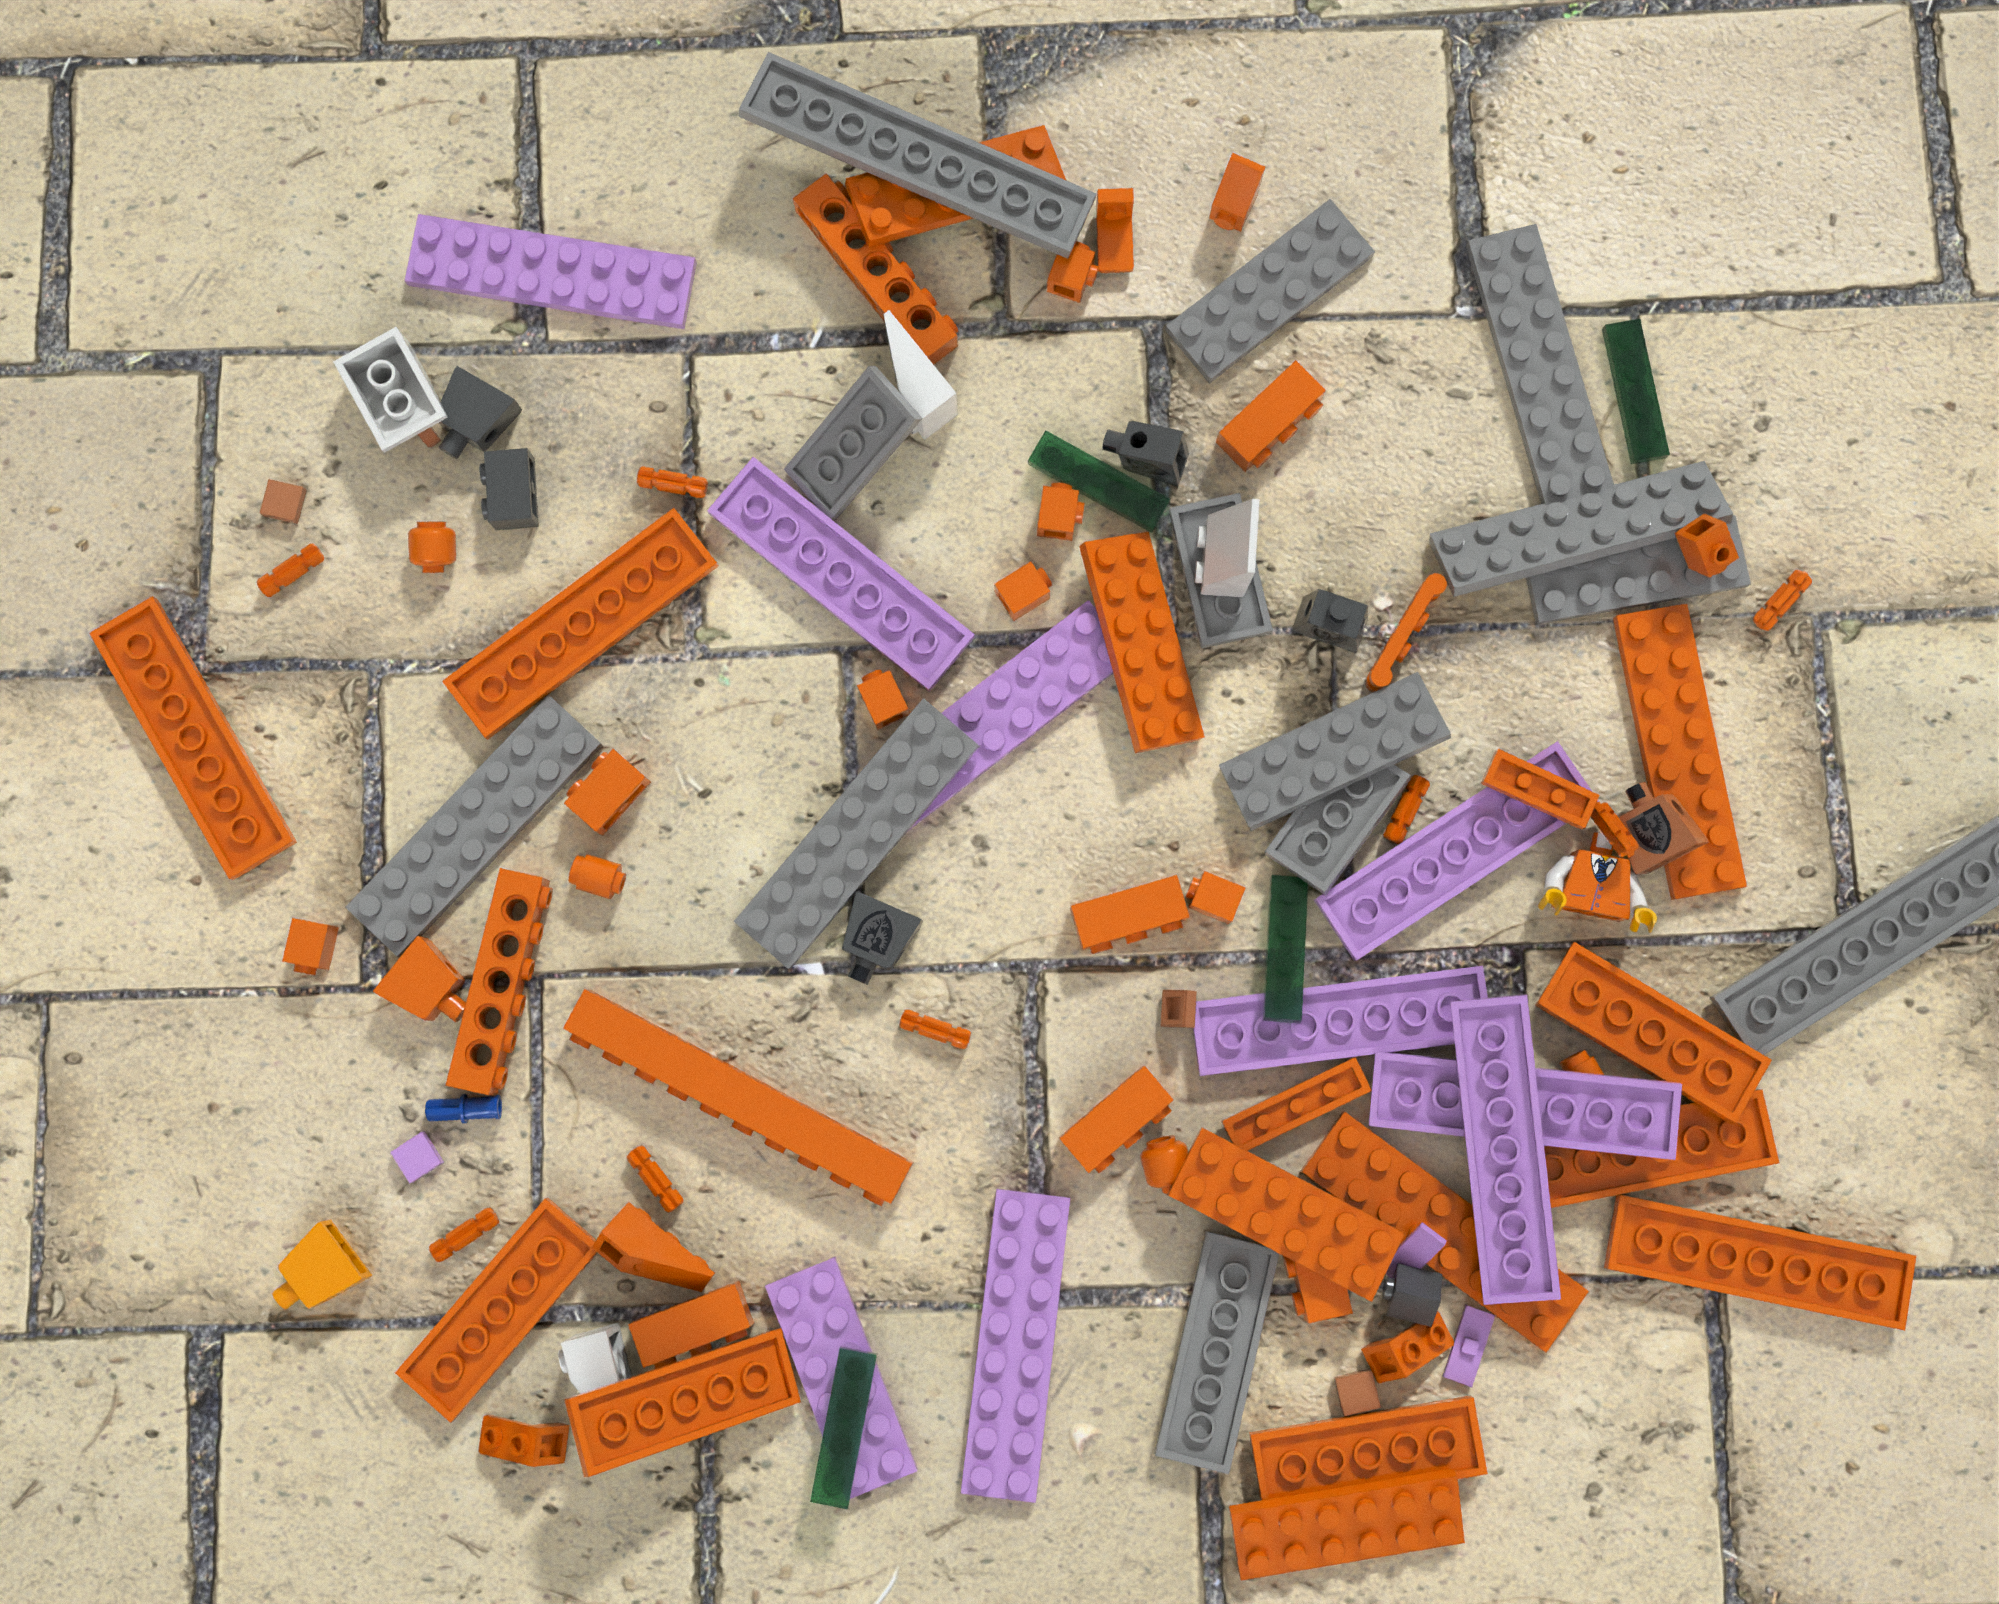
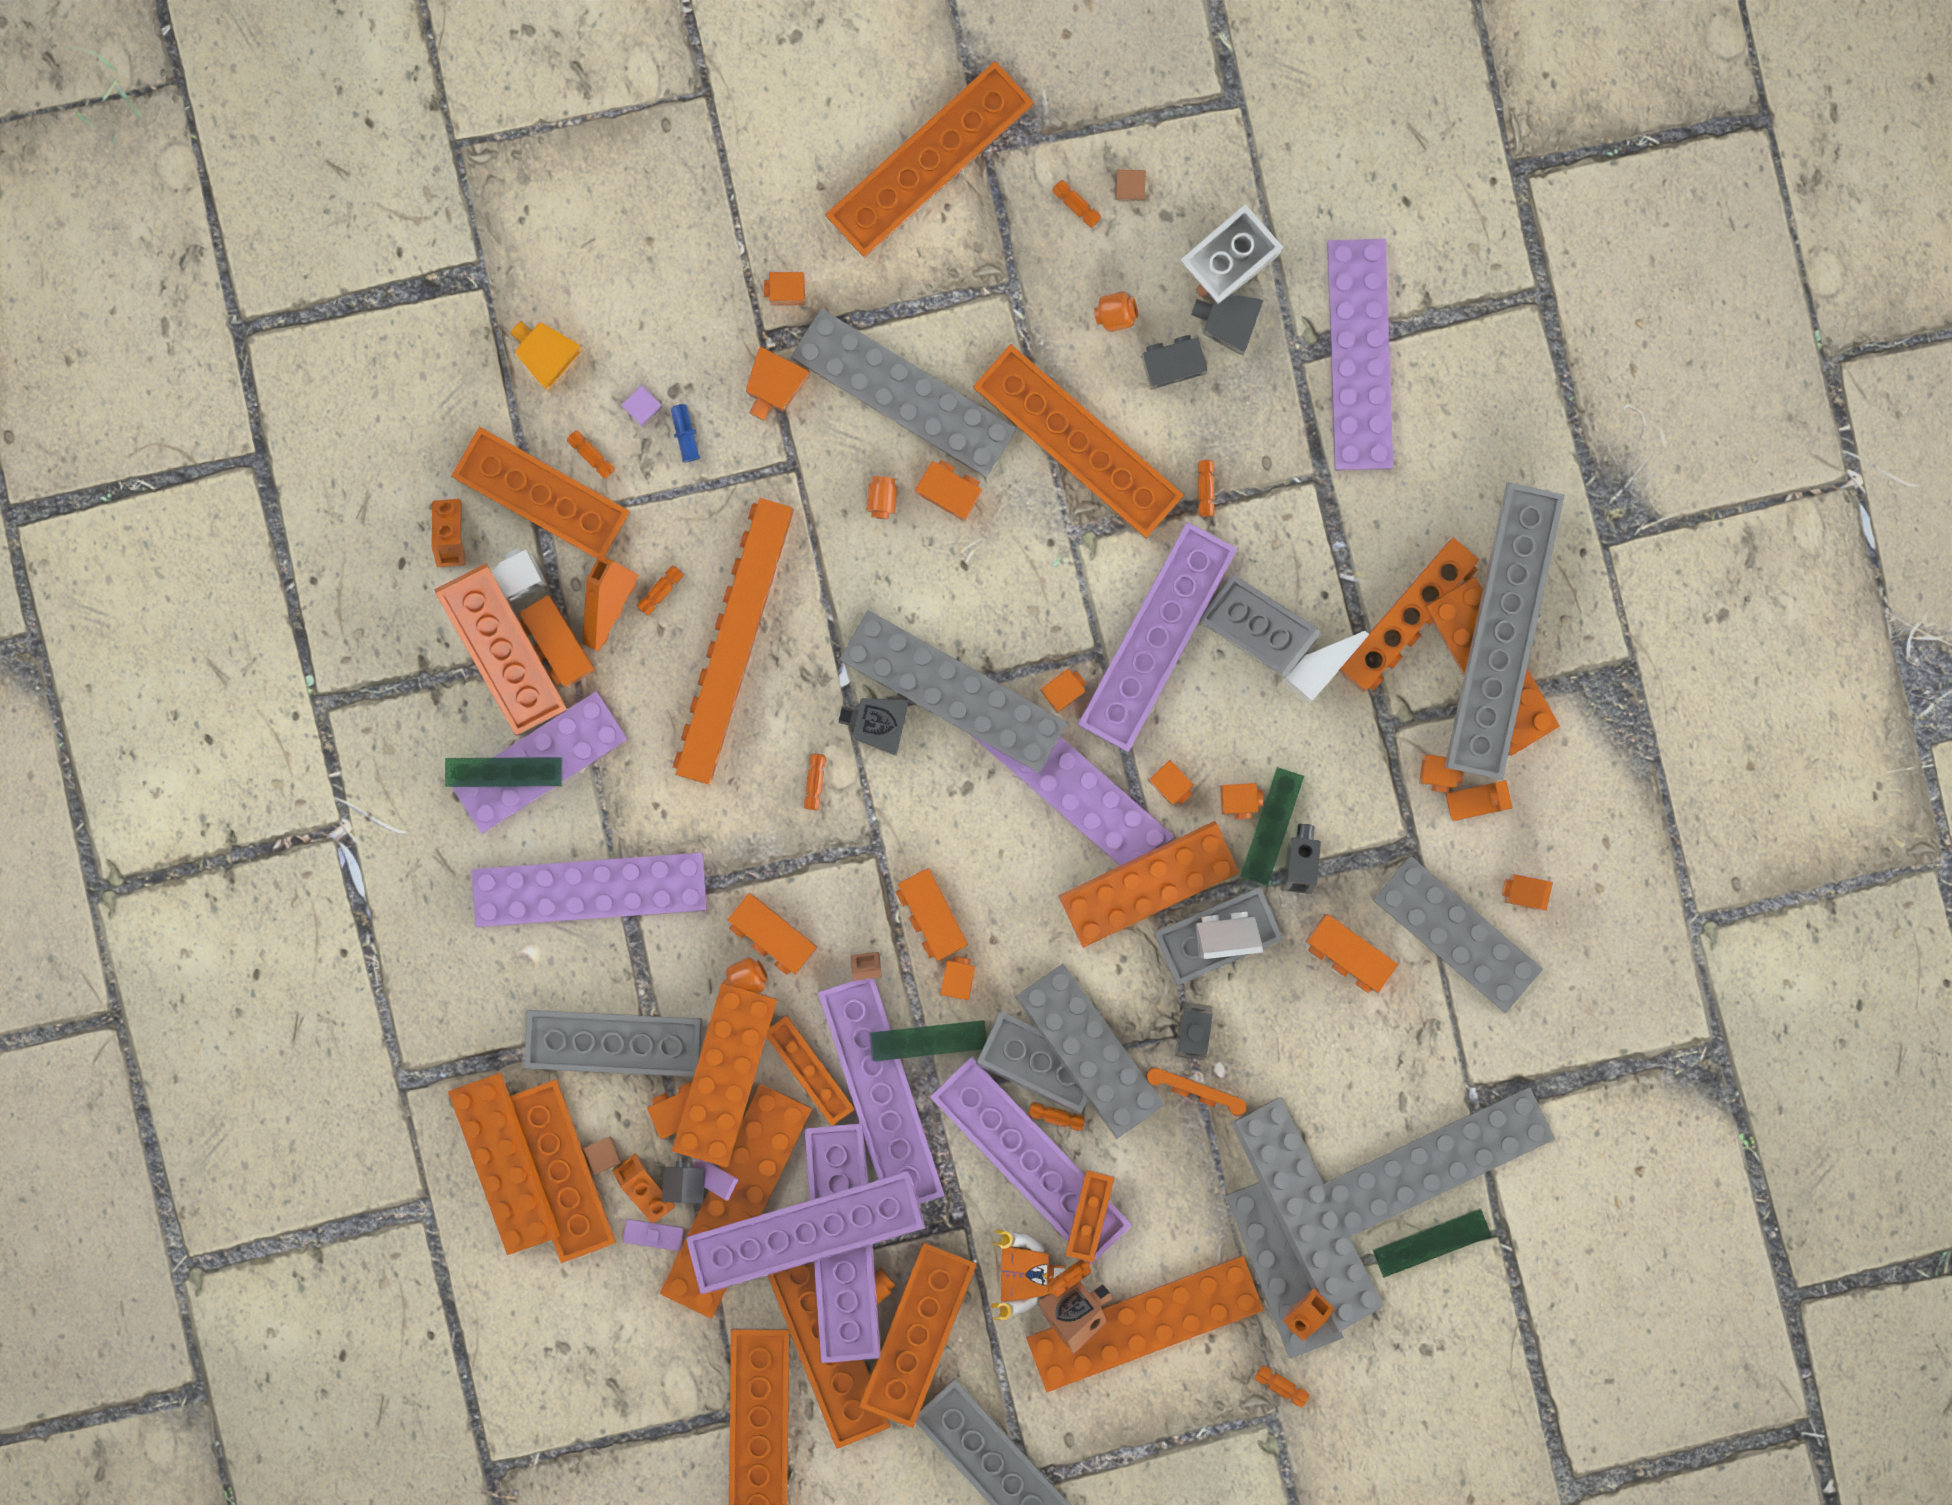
camera: 80 degrees right, 5 degrees up
orange brick [445,868,553,1095] -> none

